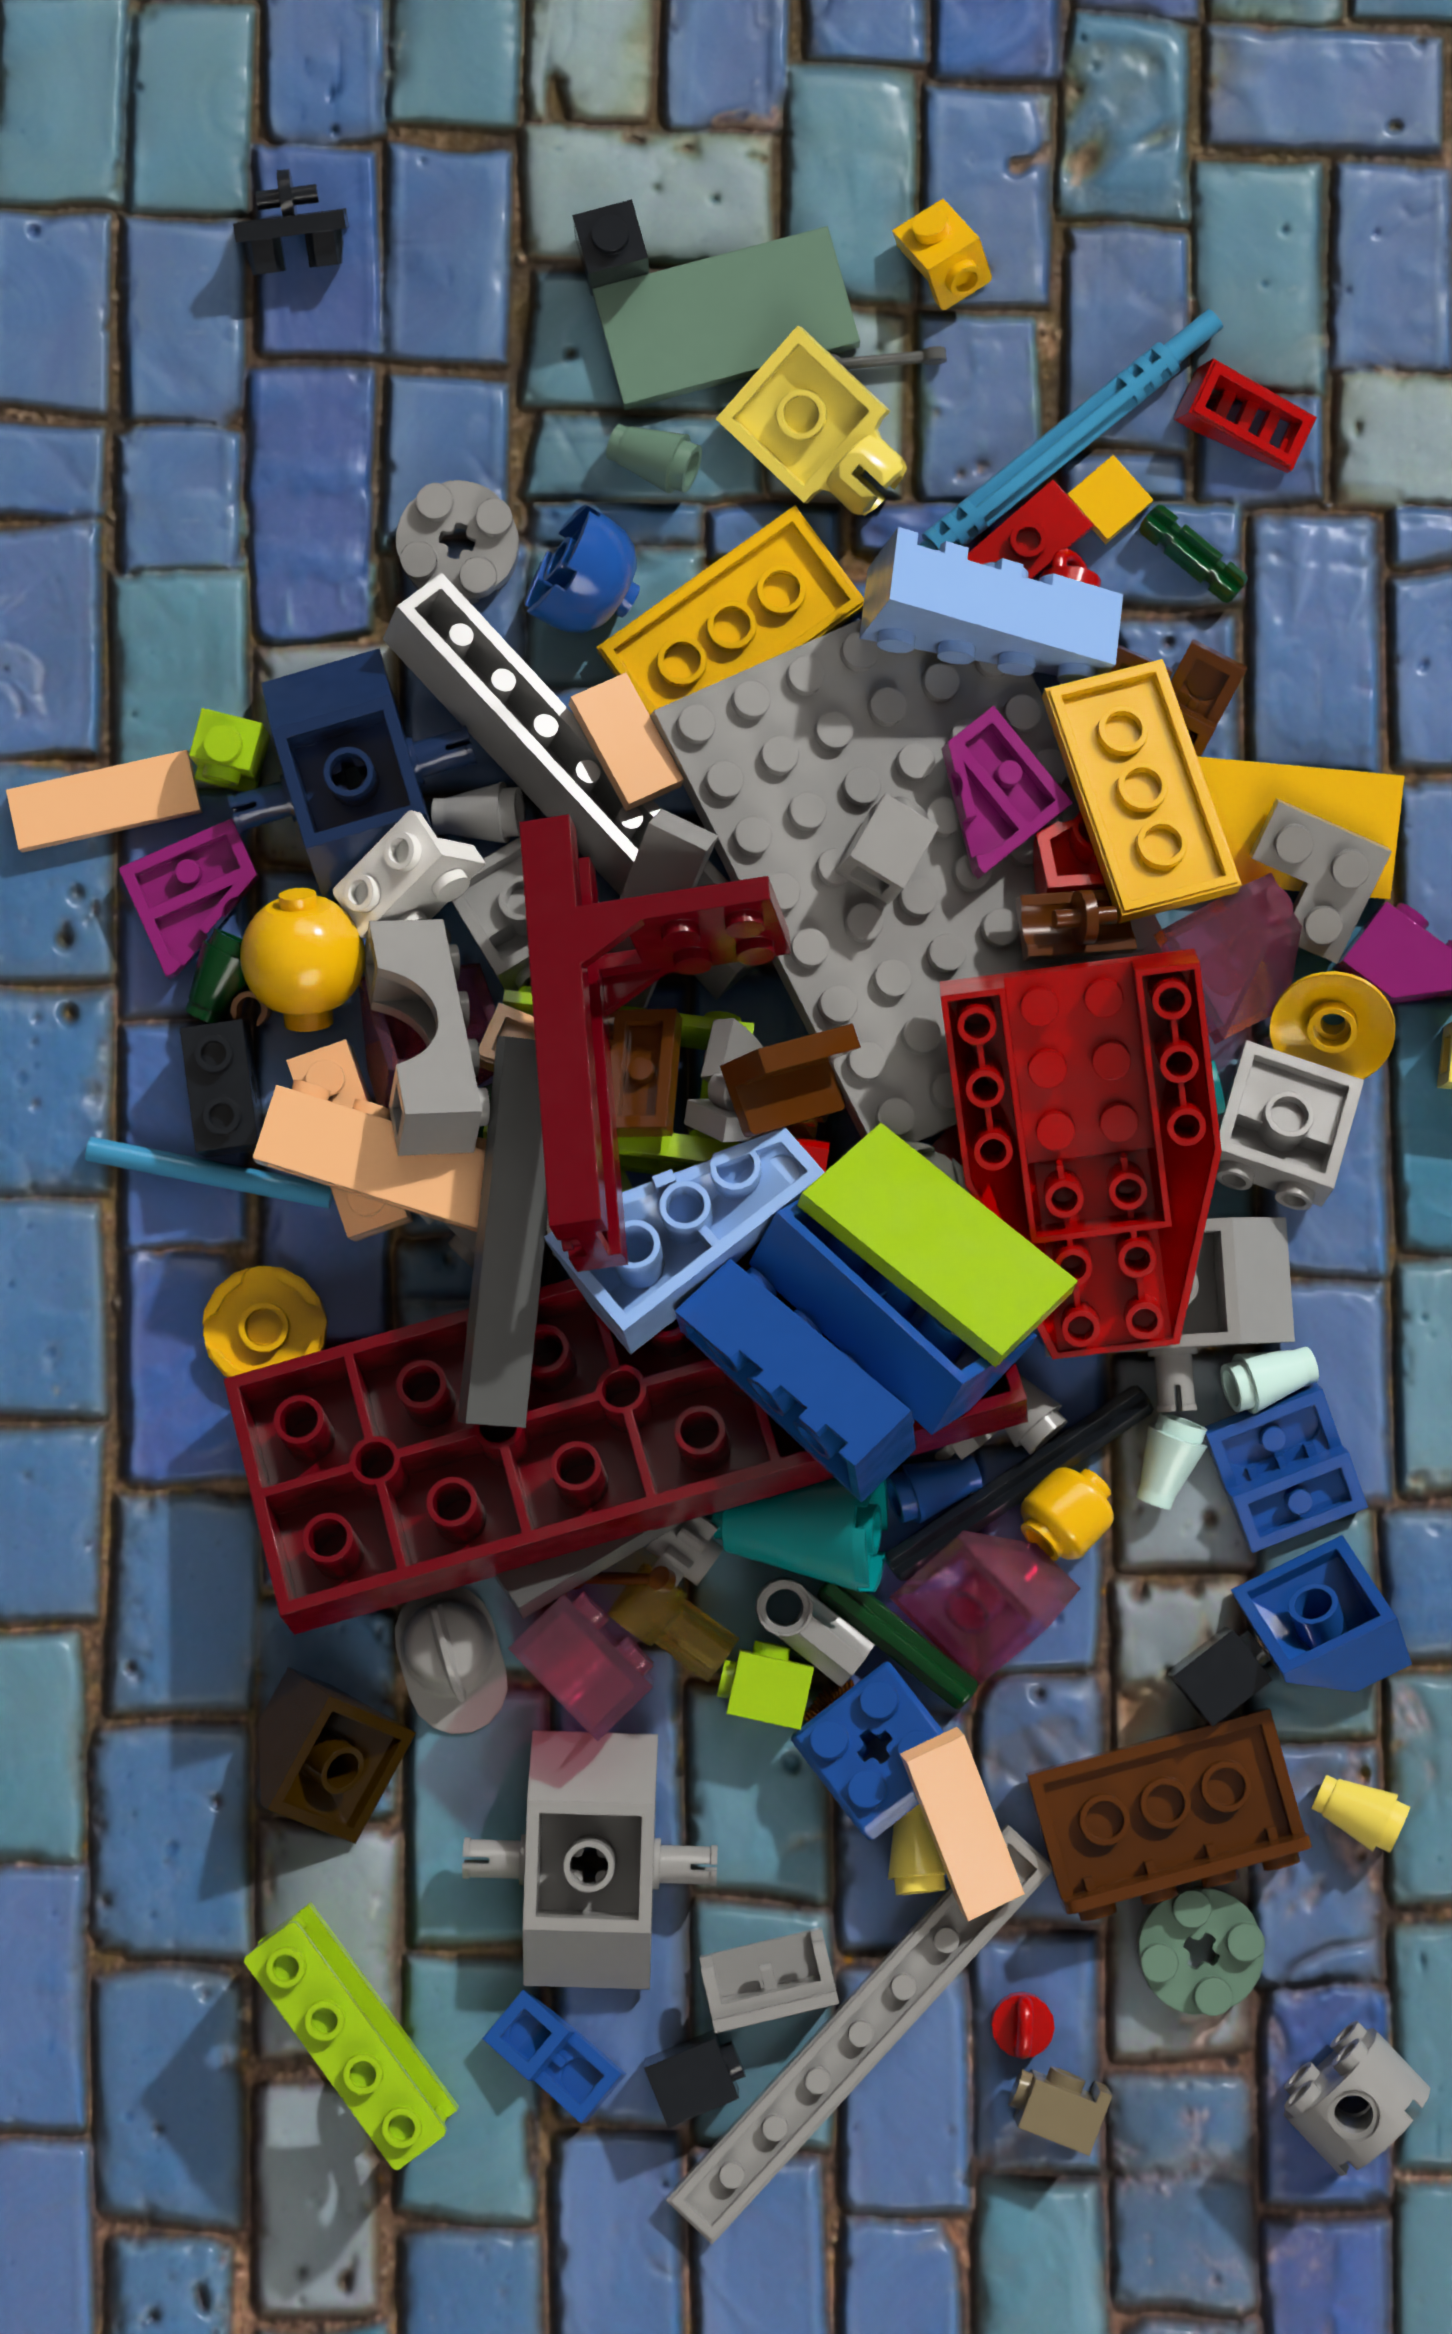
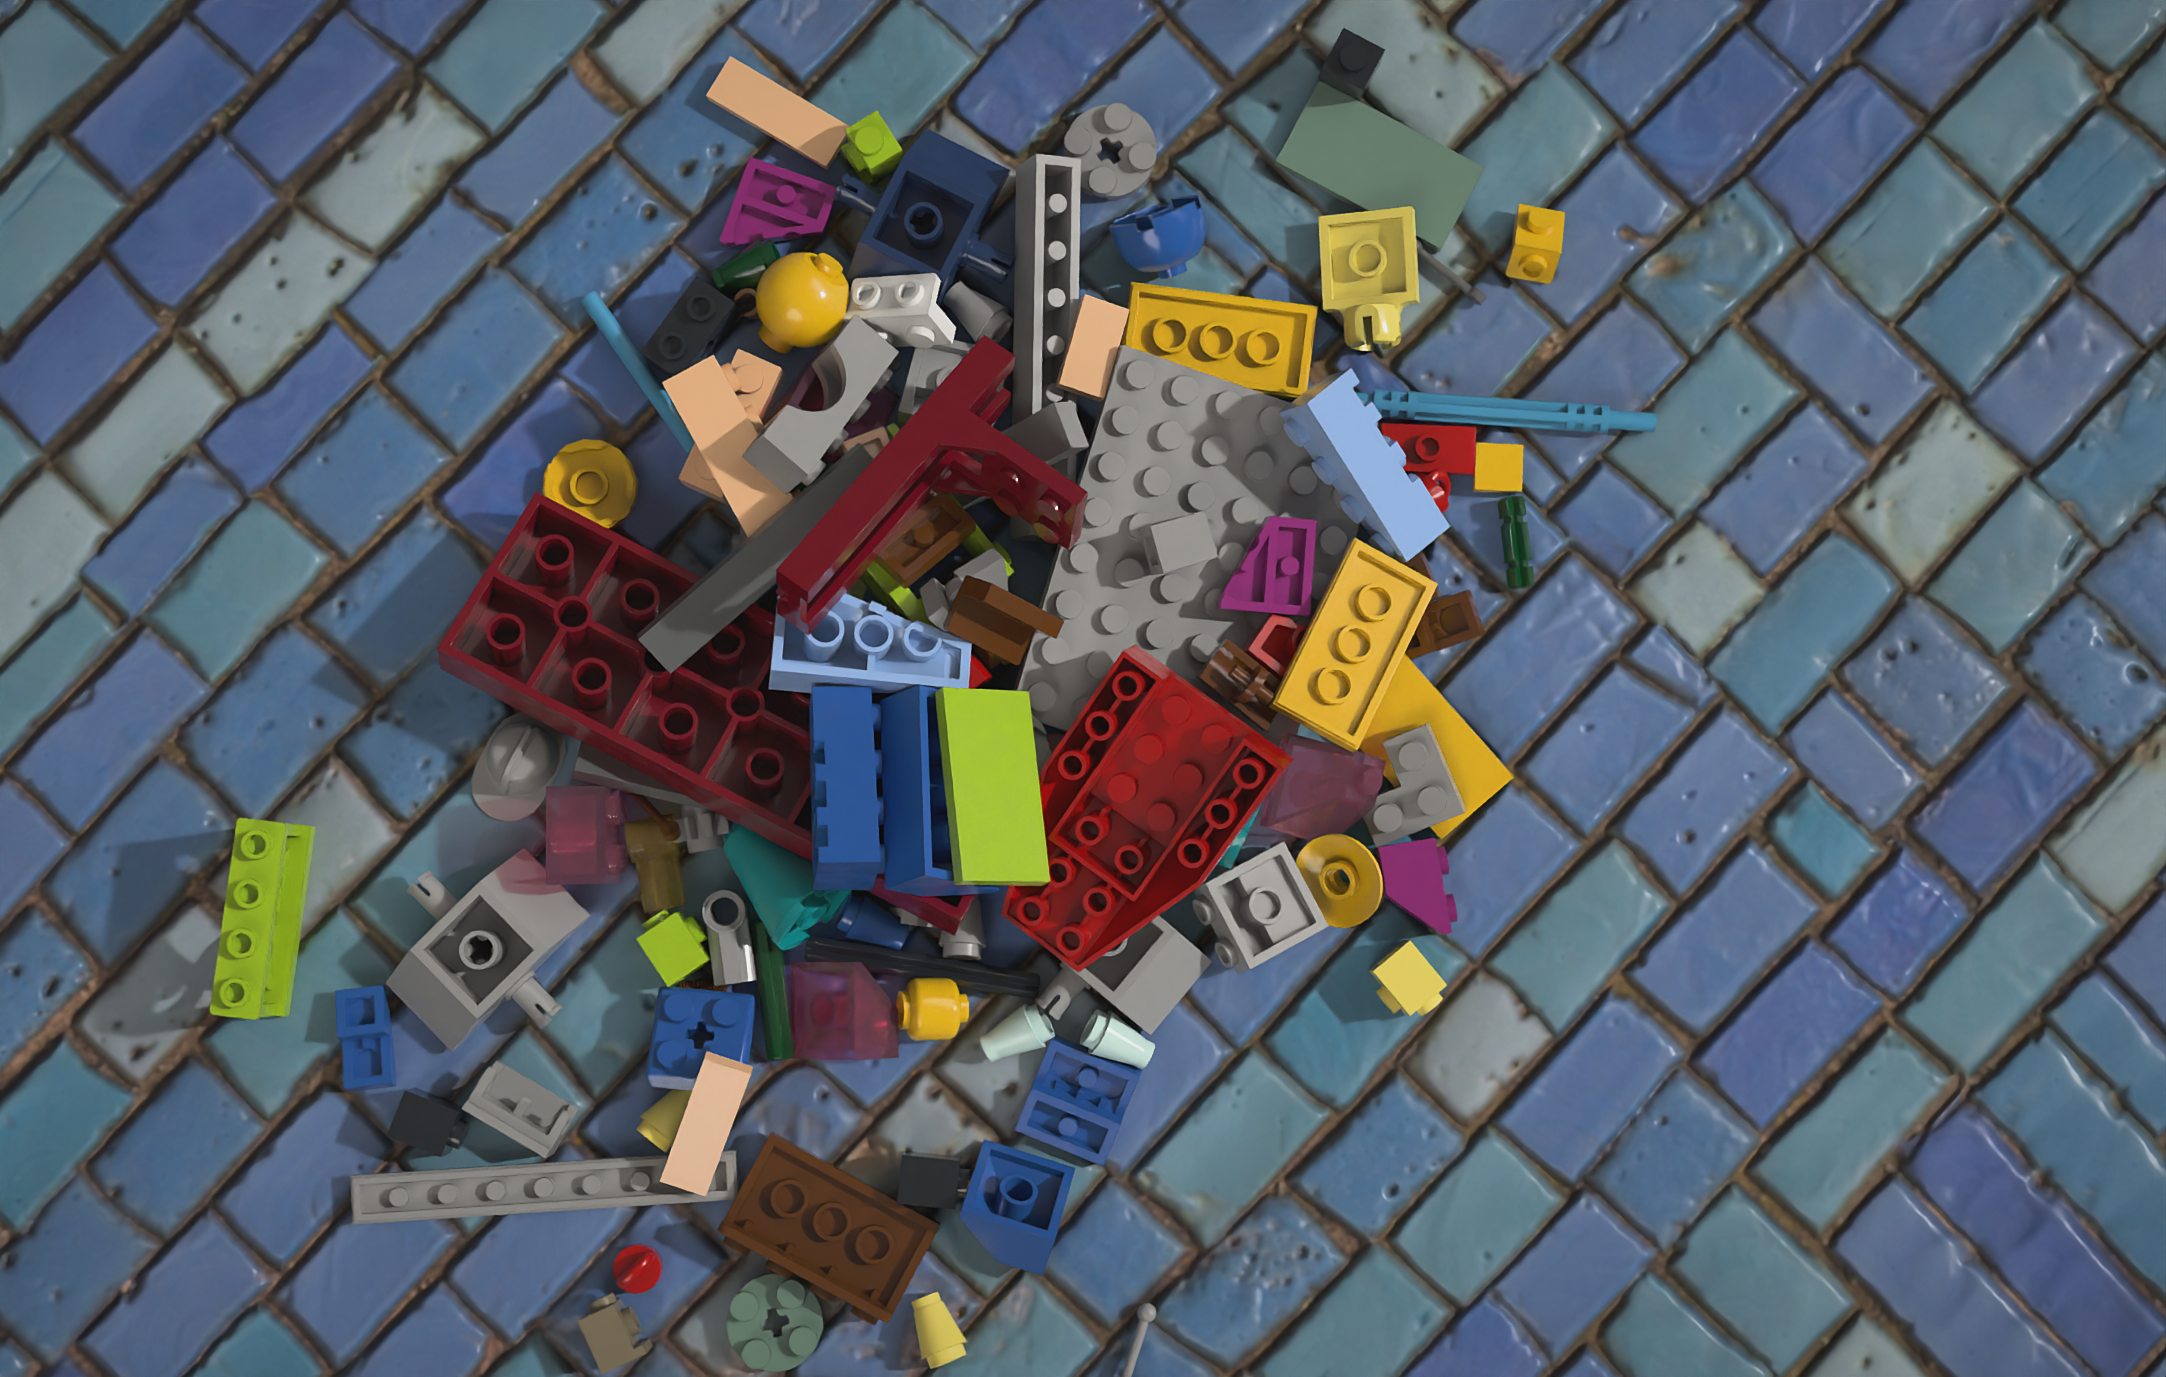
camera: 40 degrees right, 0 degrees up
dark brown slope [258,1667,416,1844] -> none
sand green cone [606,424,702,494] -> none
red slope [1173,358,1317,473] -> none

